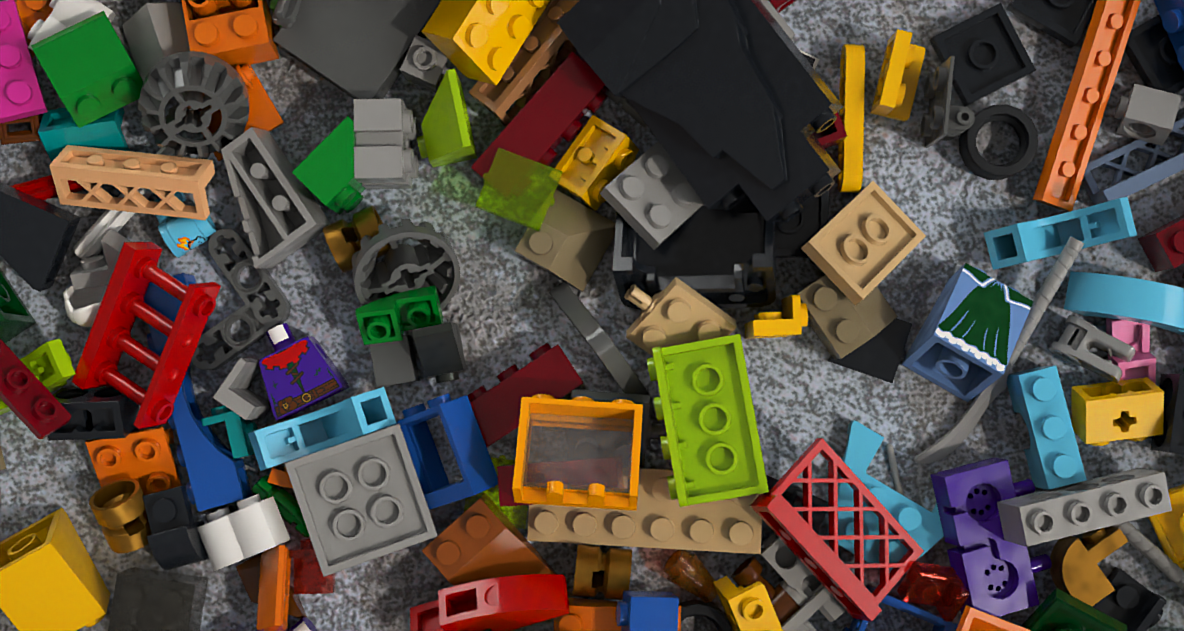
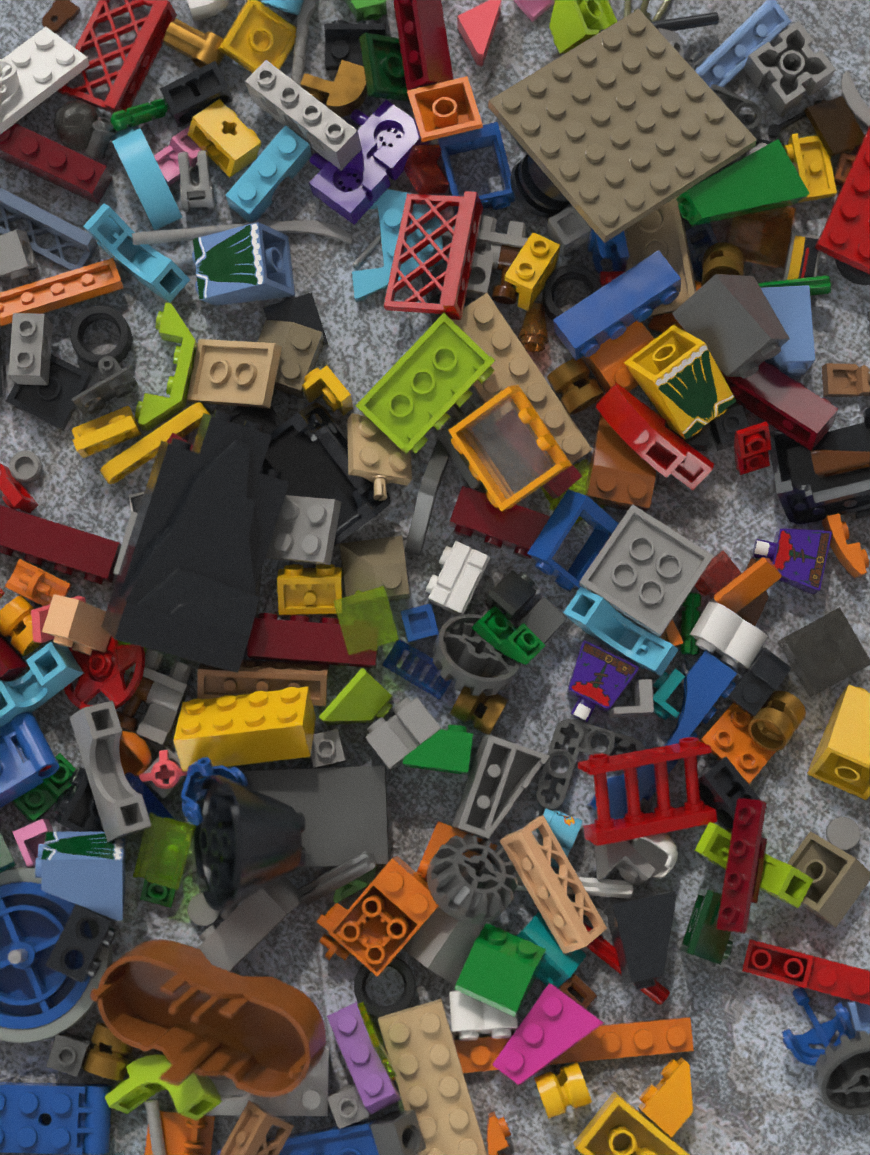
camera: 125 degrees left, 5 degrees down
none -> light grey brick [8,313,53,385]
none -> lime slope [135,302,197,431]
none -> clear blue slope [382,638,453,700]
none -> blue plate [400,603,439,643]
none -> white brick [425,541,490,615]

